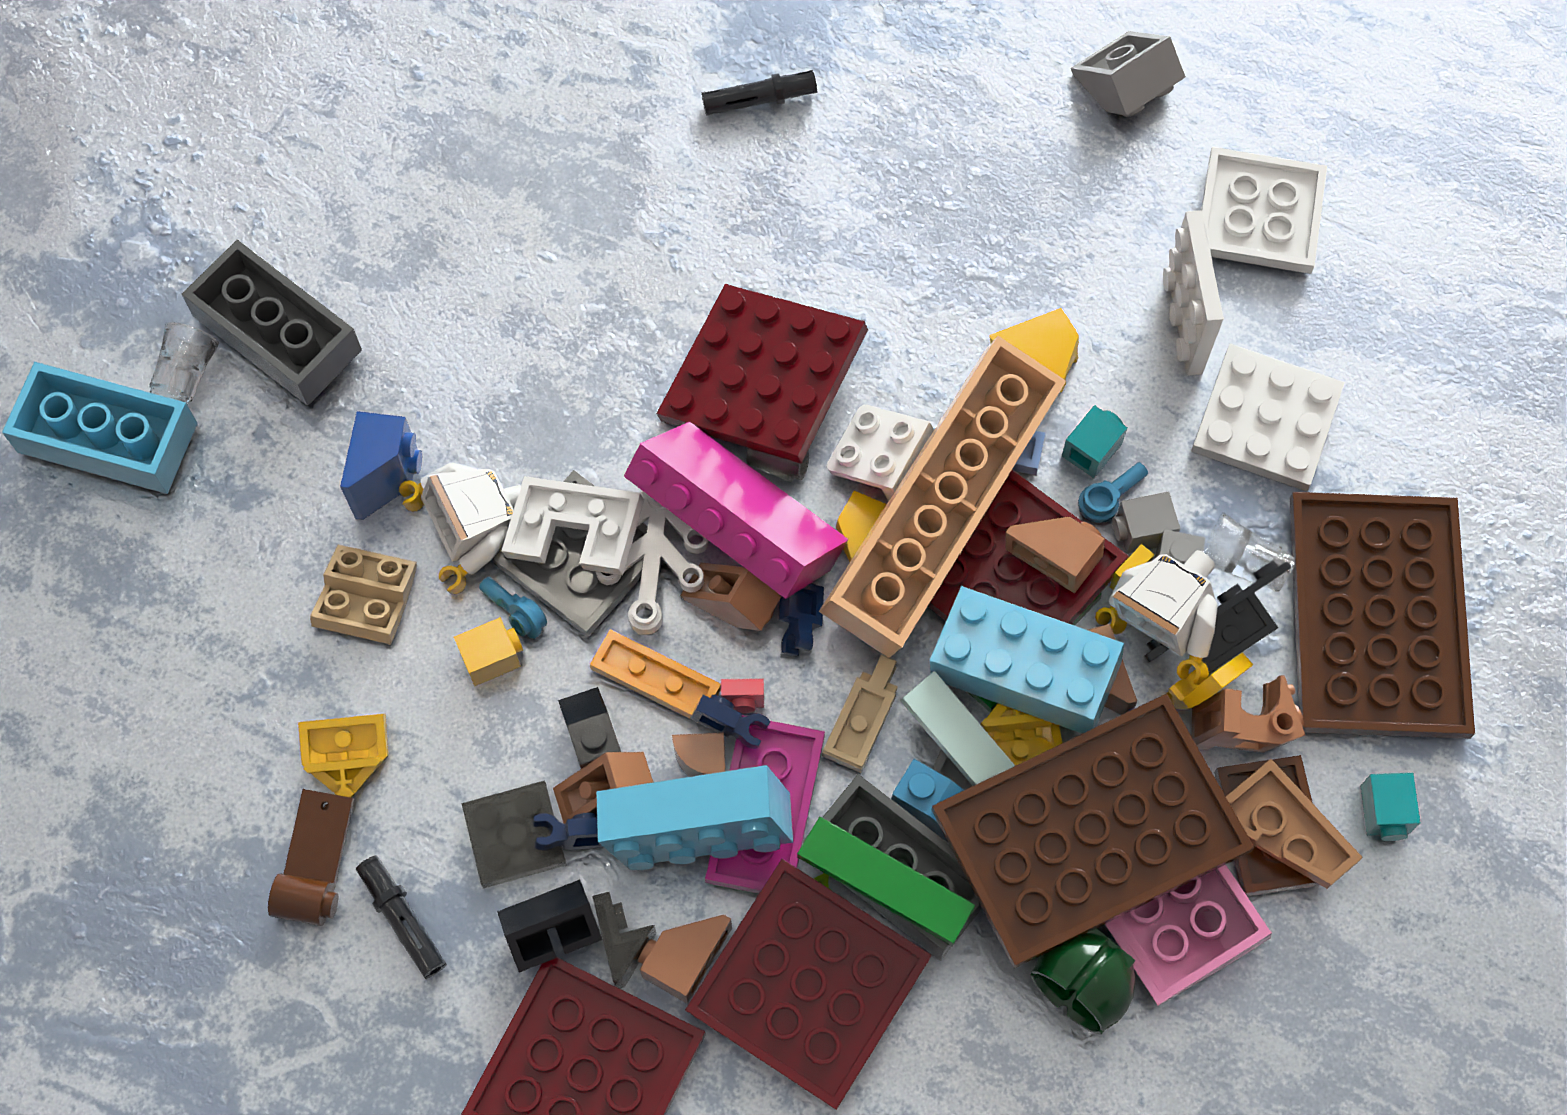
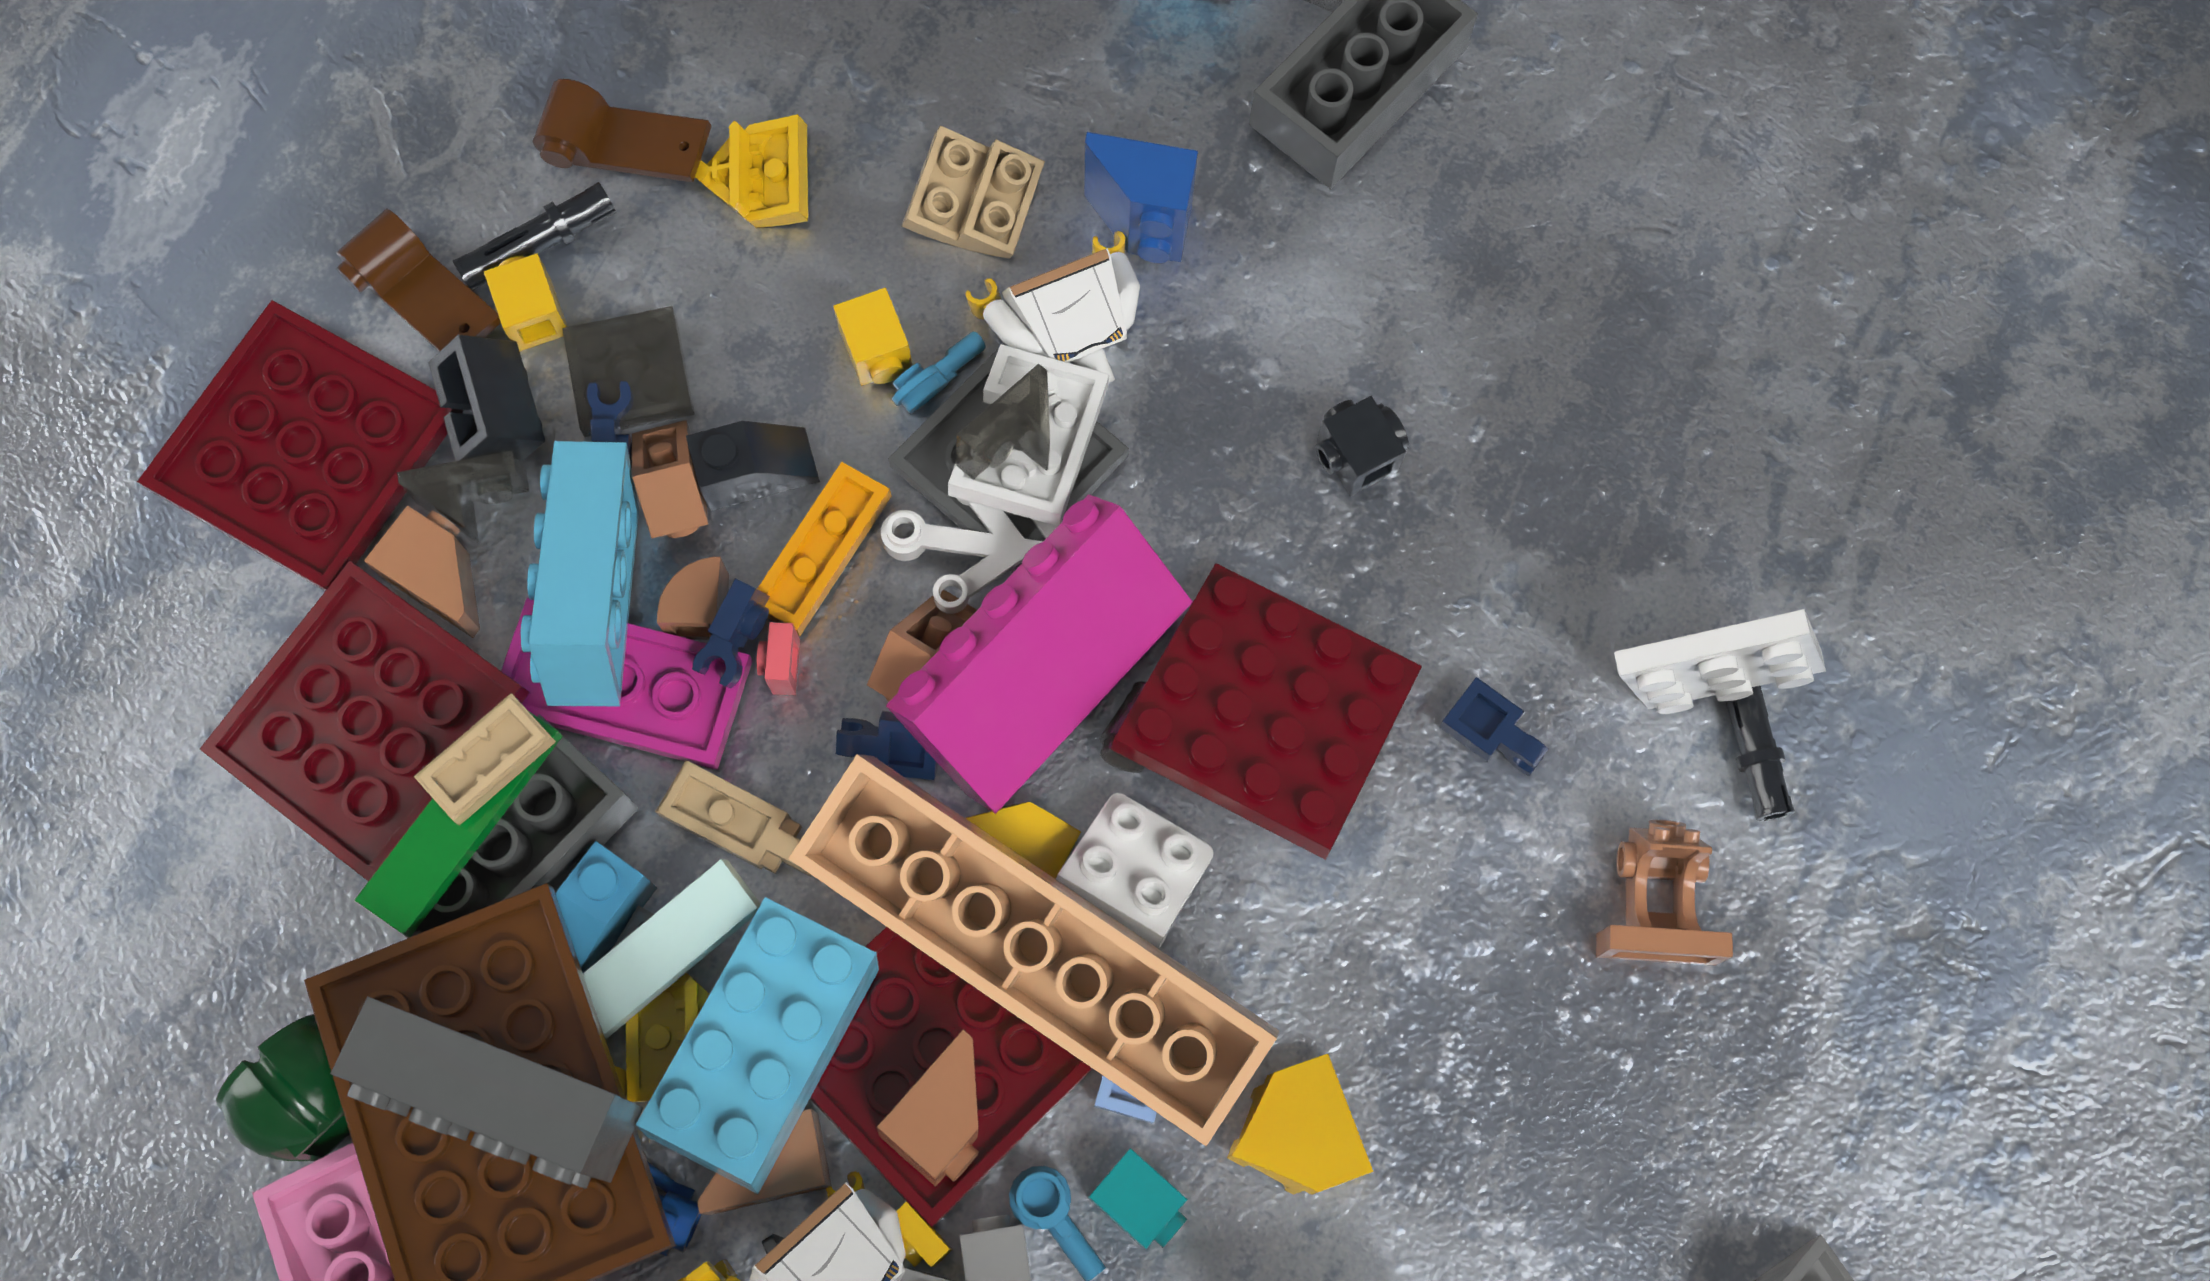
camera: 90 degrees right, 5 degrees up
none -> dark grey brick [330,996,643,1189]
none -> reddish brown door [336,208,501,352]
none -> tan plate [414,693,556,826]
none -> yellow brick [484,253,570,351]
none -> clear smoke slope [956,363,1050,480]
none -> black brick [1315,395,1409,497]
none -> dark blue plate [1439,677,1548,776]
none -> nougat tile [1596,820,1733,966]
none -> white plate [1614,609,1826,714]

